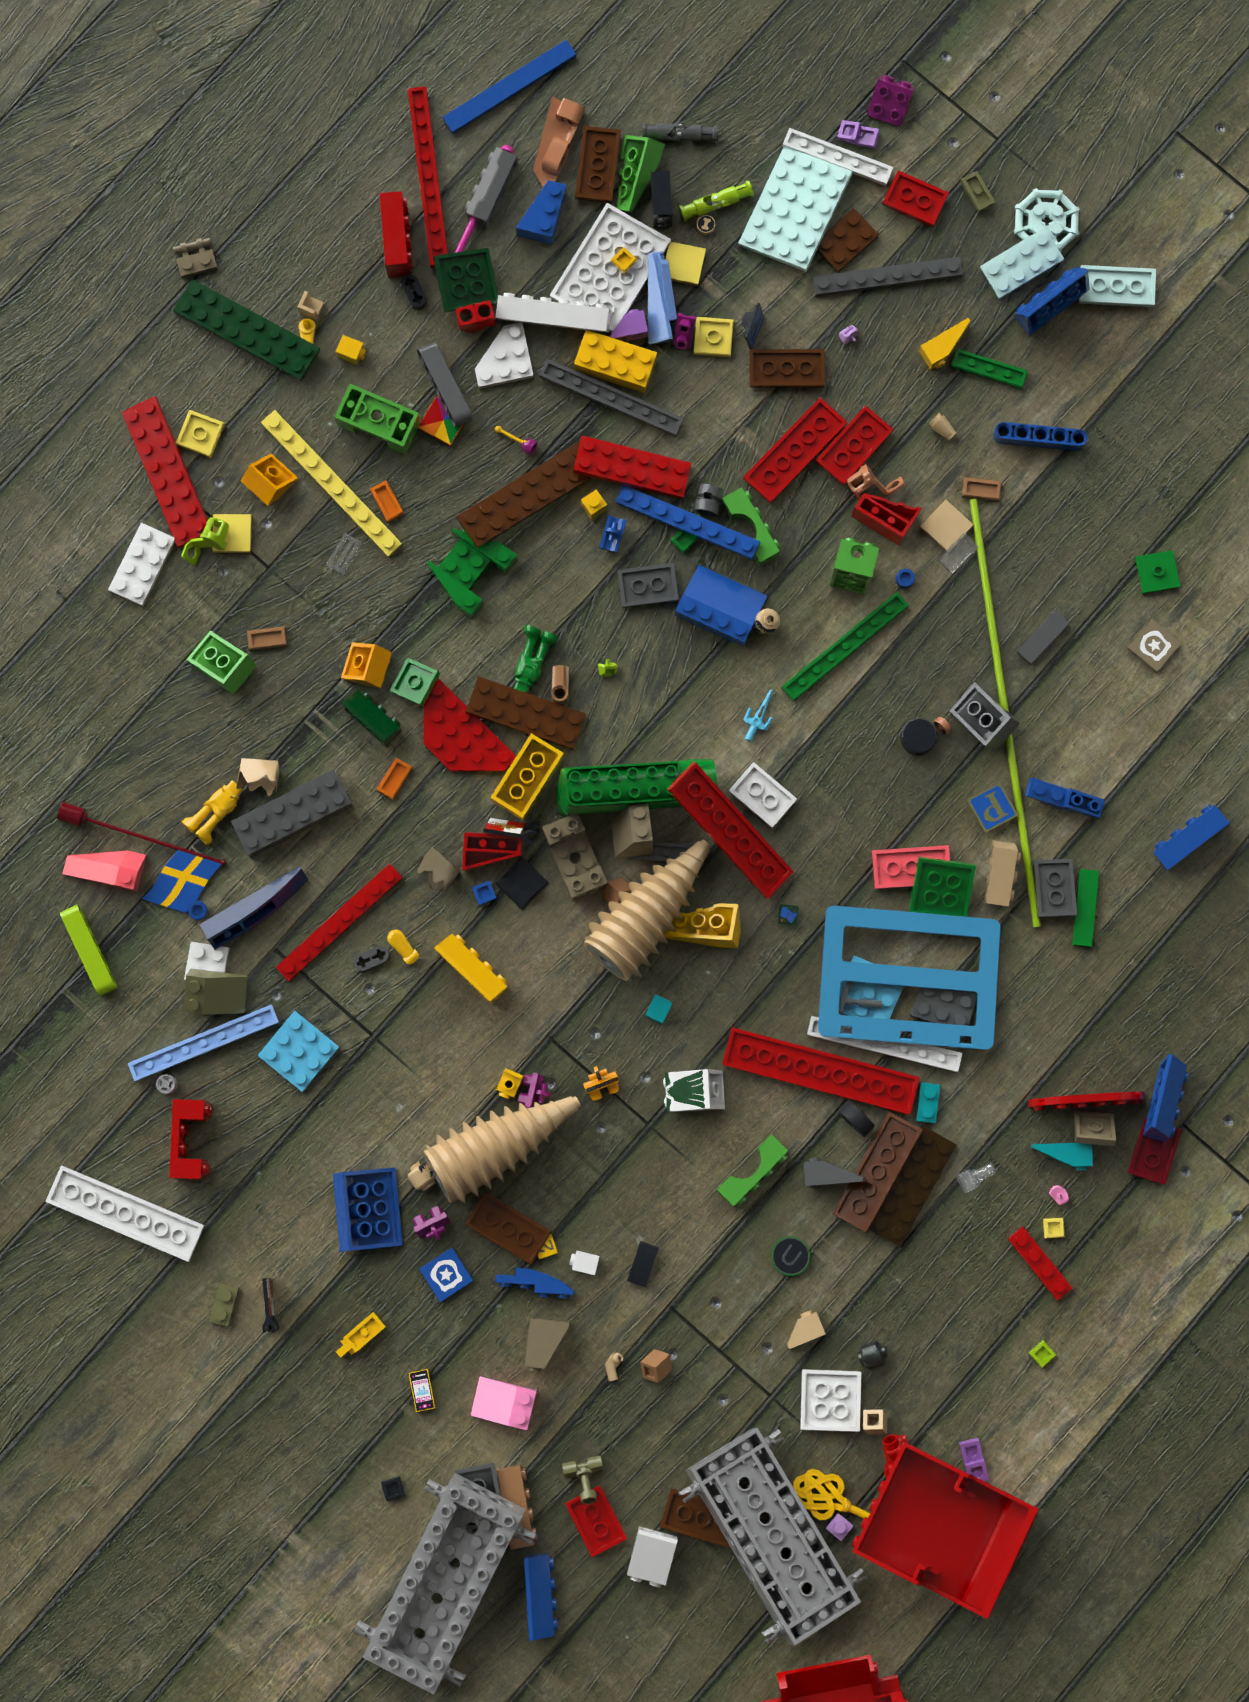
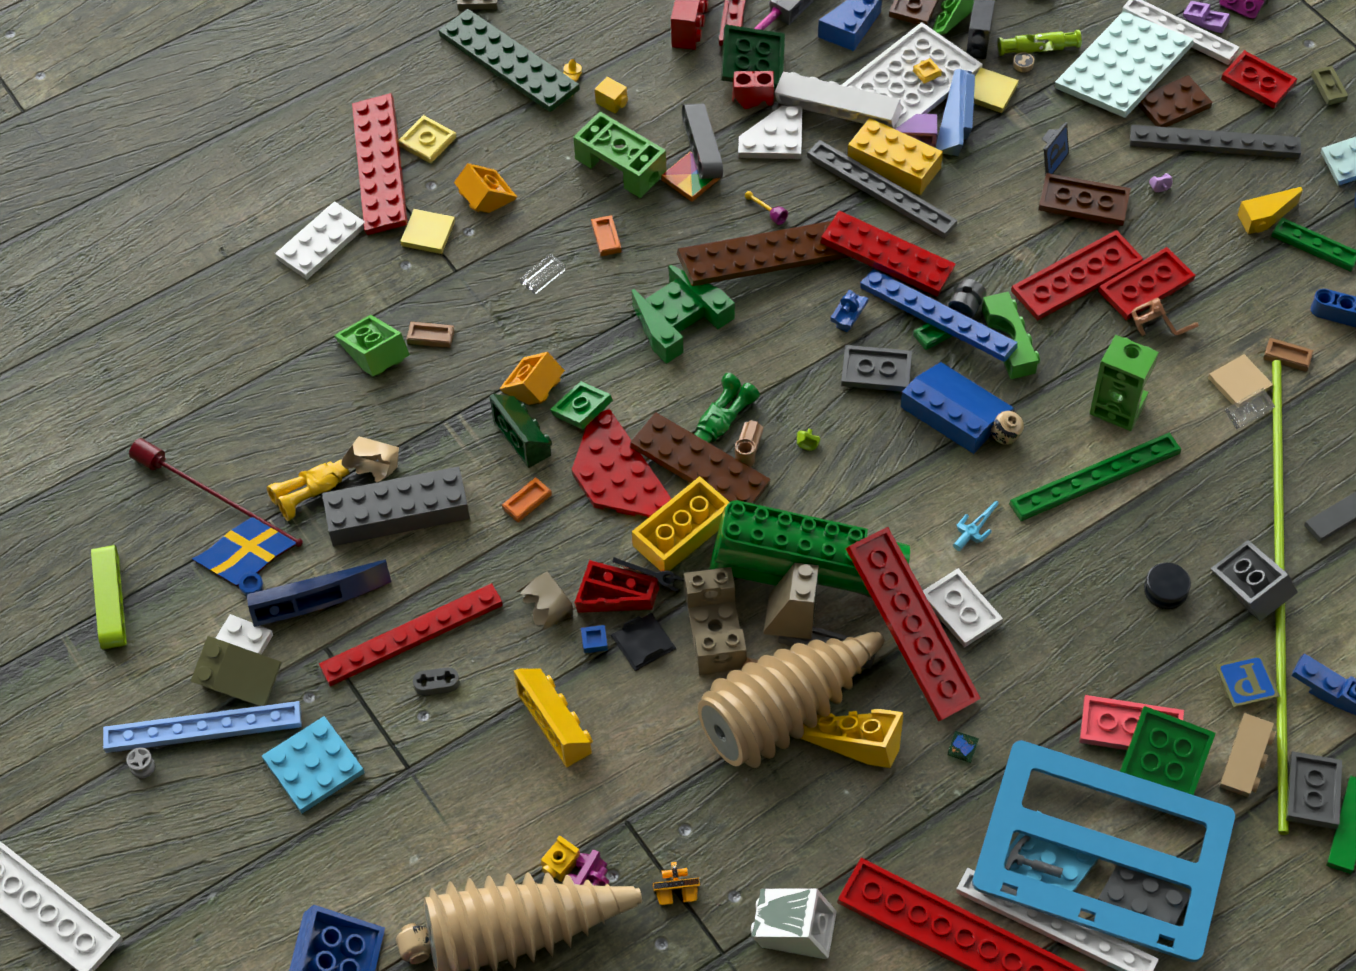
camera: 15 degrees right, 25 degrees down
coral wedge [62,850,147,892] -> none
red plate [169,1099,213,1180] -> none
lime piece [181,517,229,565] -> none
light yellow plate [261,410,402,558] -> none
tan panel [297,291,324,321] -> none
yellow piece [387,929,419,965] -> none
black beam [401,274,427,310] -> none
yellow brick [581,489,607,520] -> none
teal panel [645,994,672,1025] -> none
magenta hips [672,313,697,350] -> none
light yellow tile [693,317,734,358] -> none
red wedge [851,493,922,545] -> none
blue tile [896,569,915,589] -> none
tan cone [929,413,957,440] -> none
nougat tile [933,717,952,735] -> none

